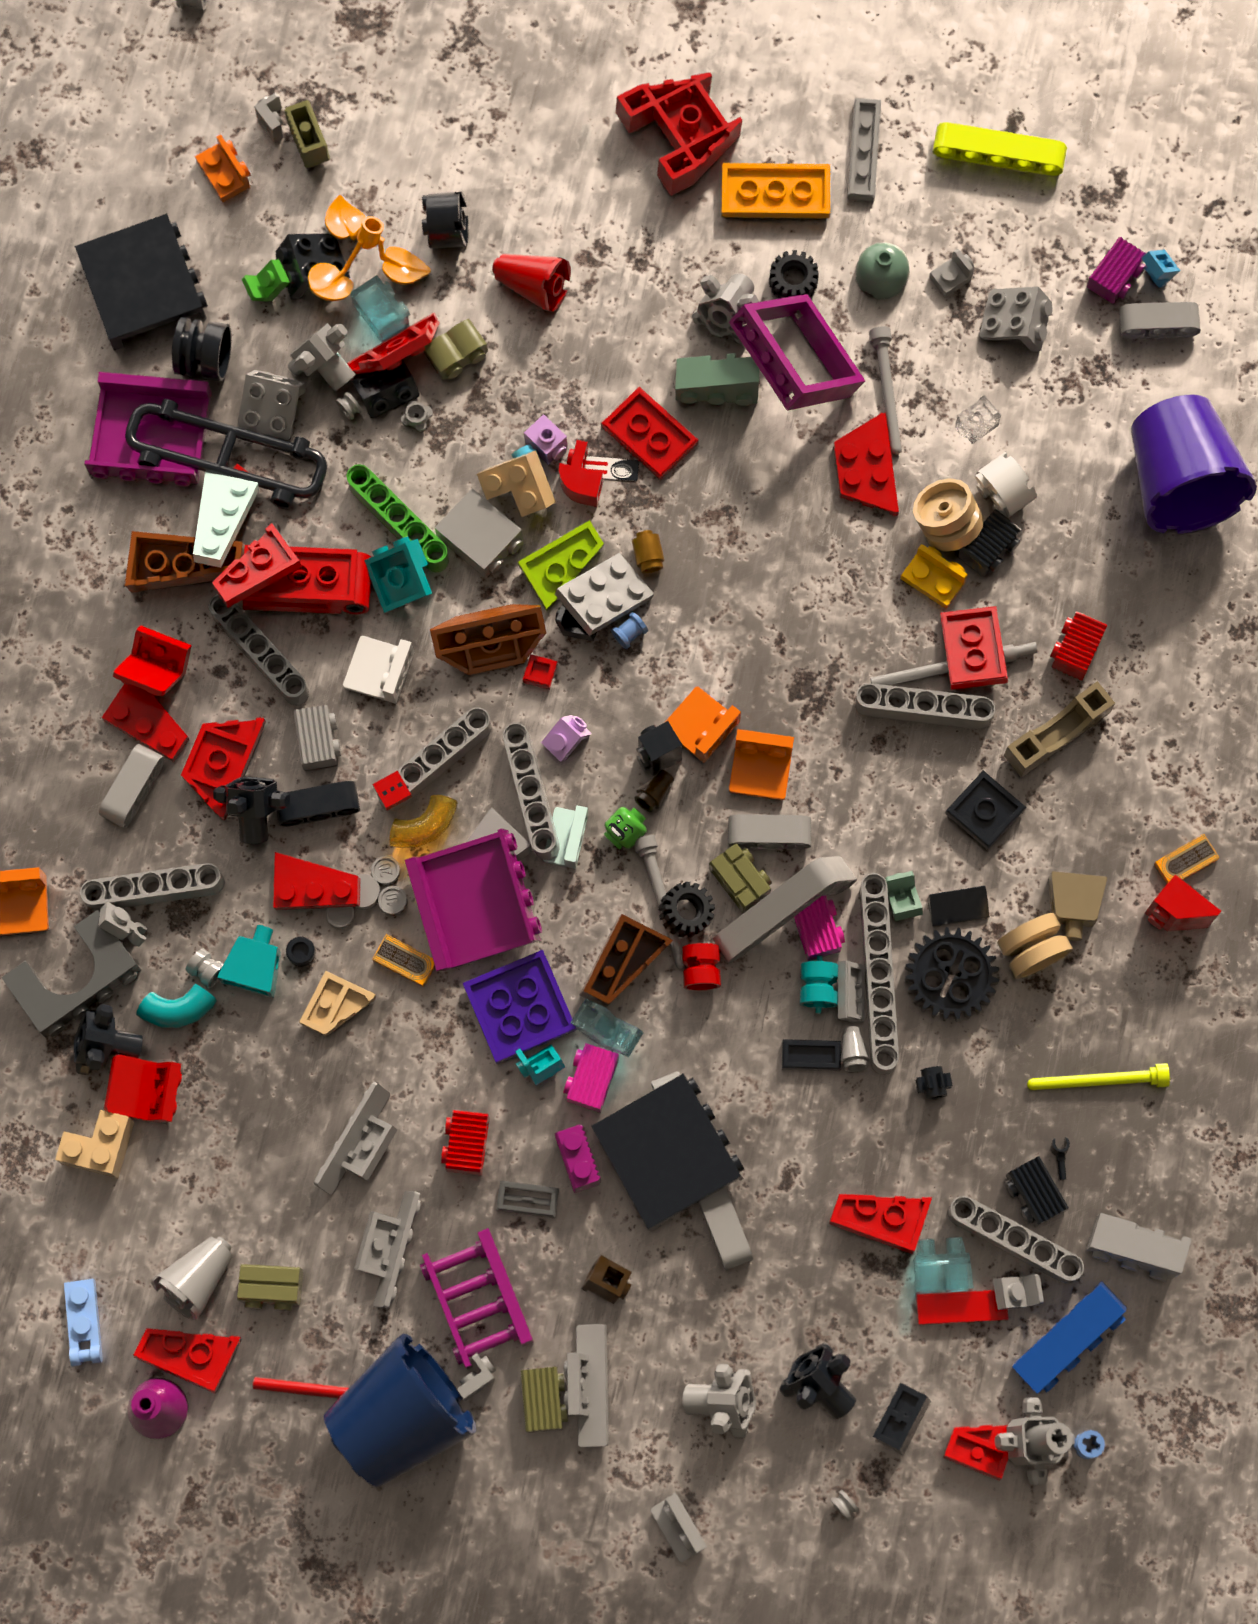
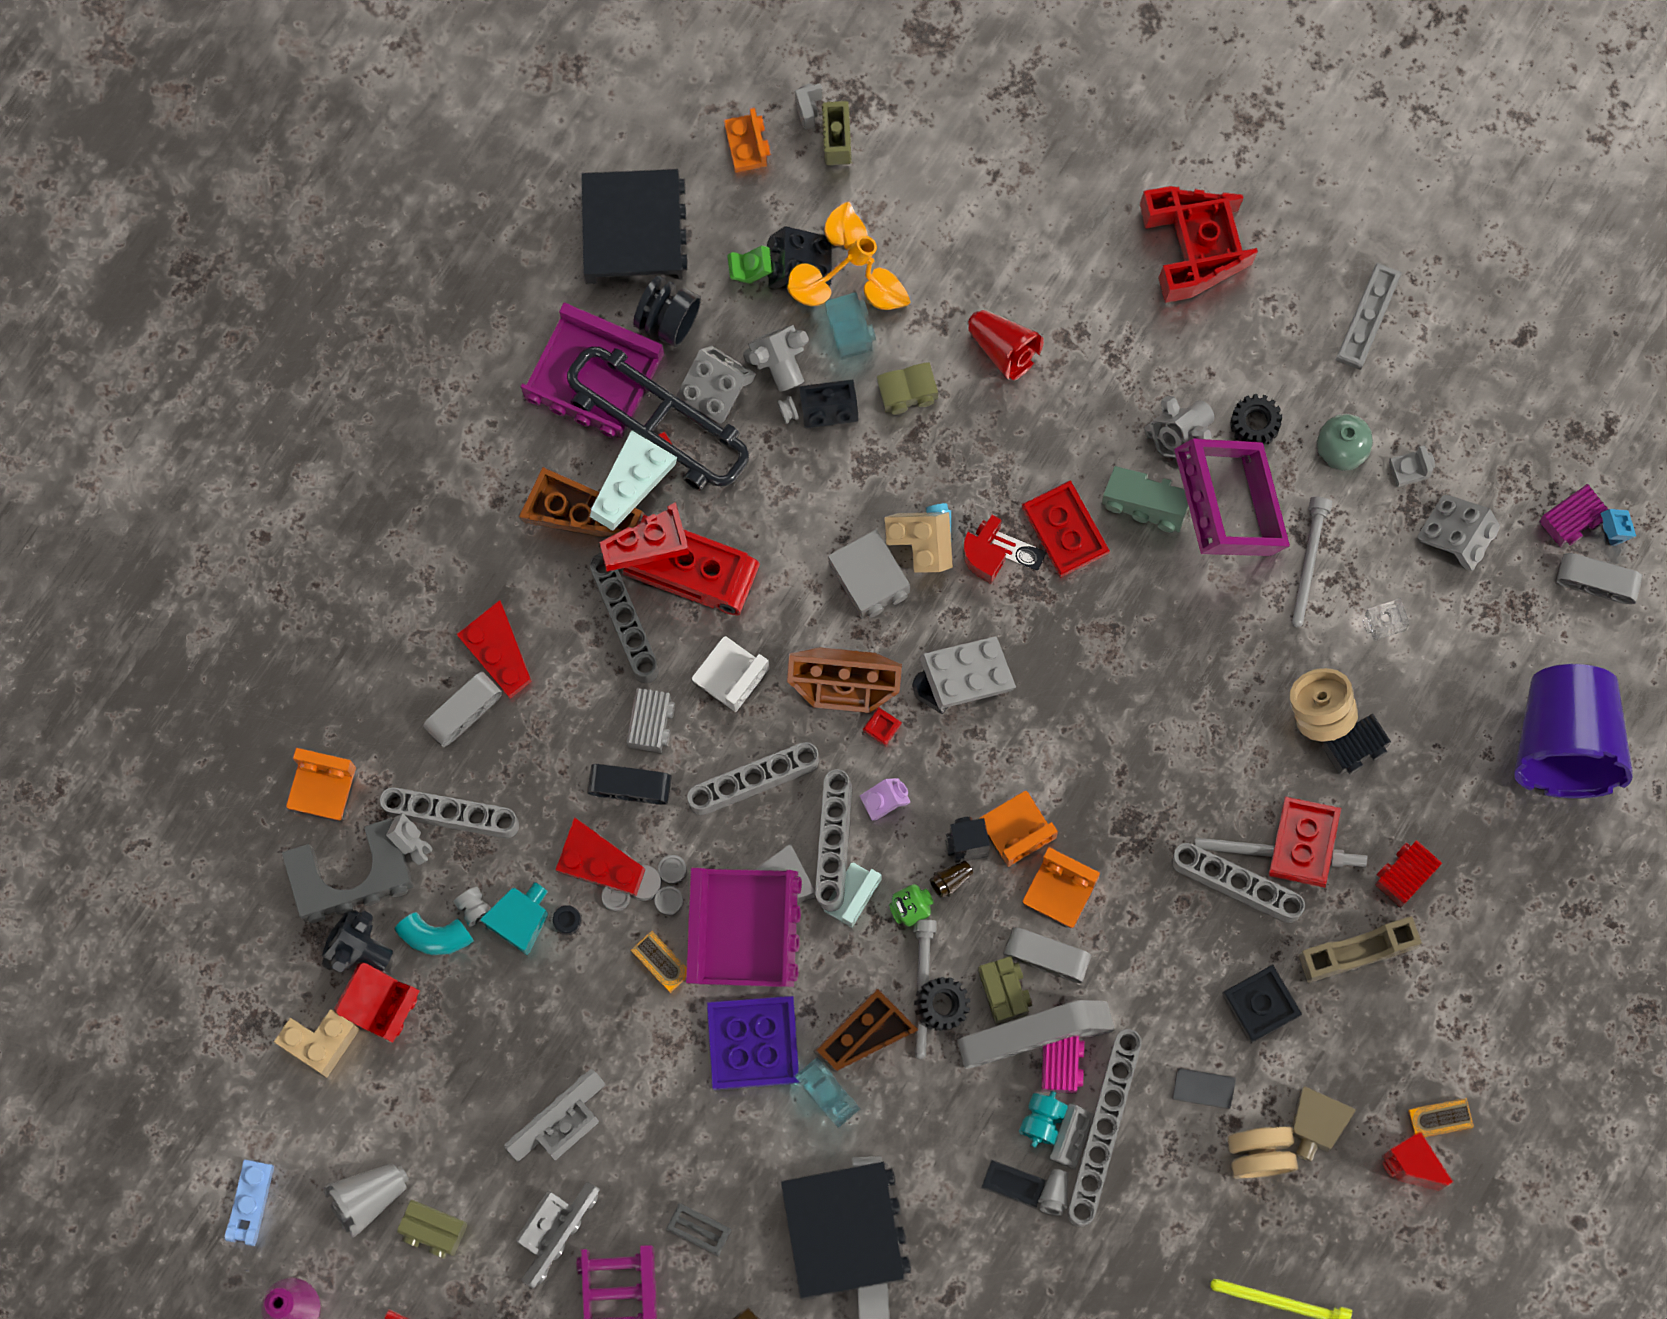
camera: 20 degrees right, 0 degrees up
red bracket [113,625,192,696] -> none
red wing [133,1328,242,1394] -> none
red wing [181,717,266,820] -> none
black piece [213,776,290,844] -> none
tan wing [299,971,376,1036] -> none
bright green beam [346,464,449,573] -> none
red wing [347,313,440,374] -> none
teal plate [364,536,432,613] -> none
red tile [372,770,412,811] -> none
clear yellow cylinder [389,795,458,848] -> none
light grey plate [401,401,433,431] -> none
black brick [422,191,469,249] -> none
red brick [441,1110,490,1176] -> none
teal bracket [515,1045,566,1085] -> none
lime wing [518,520,604,611] -> none
lavender brick [524,414,568,465] -> none
magenta brick [554,1124,601,1193] -> none
dark pink brick [563,1043,619,1113] -> none
medium blue bush [611,612,648,649] -> none
pearl gold brick [632,530,665,574] -> none
red wheel [682,943,721,991] -> none
light orange plate [722,163,830,218] -> none
red wing [833,413,899,516] -> none
sand green bracket [885,871,923,921] -> none
yellow bracket [900,544,968,609] -> none
black gear [904,927,1000,1022] -> none
black gear [915,1066,953,1100] -> none
neon yellow beam [932,122,1067,176] -> none
white brick [975,452,1037,517] -> none

